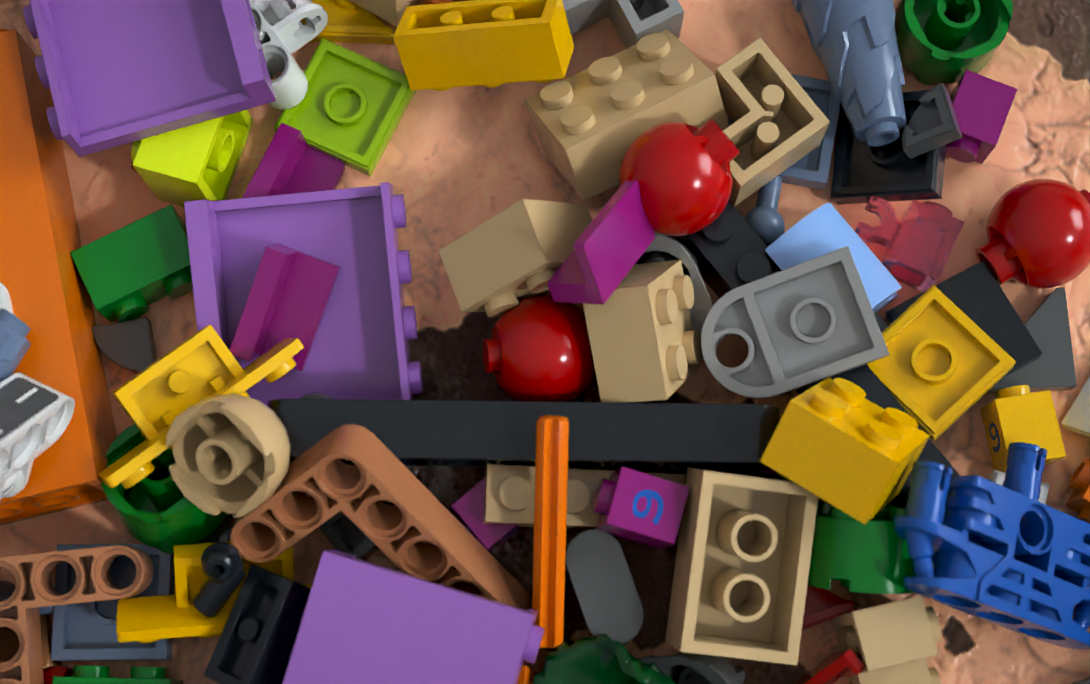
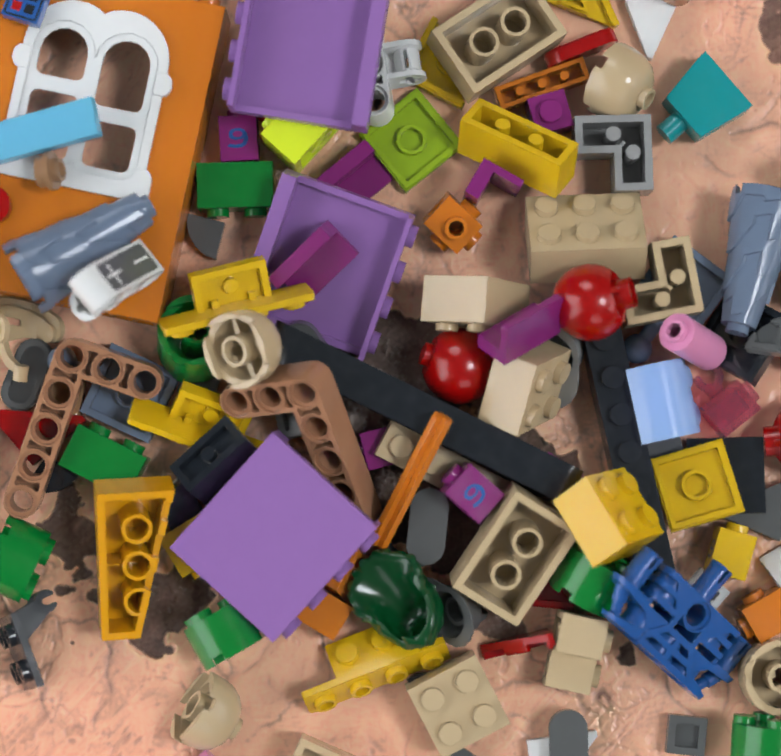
camera: 20 degrees right, 10 degrees up
black arm [192,542,246,617] -> none
light grey tile [701,246,890,399] -> none
none -> magenta brick [218,110,260,162]
none -> orange brick [422,192,483,254]
none -> magenta panel [462,158,524,207]
none -> bright pink brick [659,313,727,370]

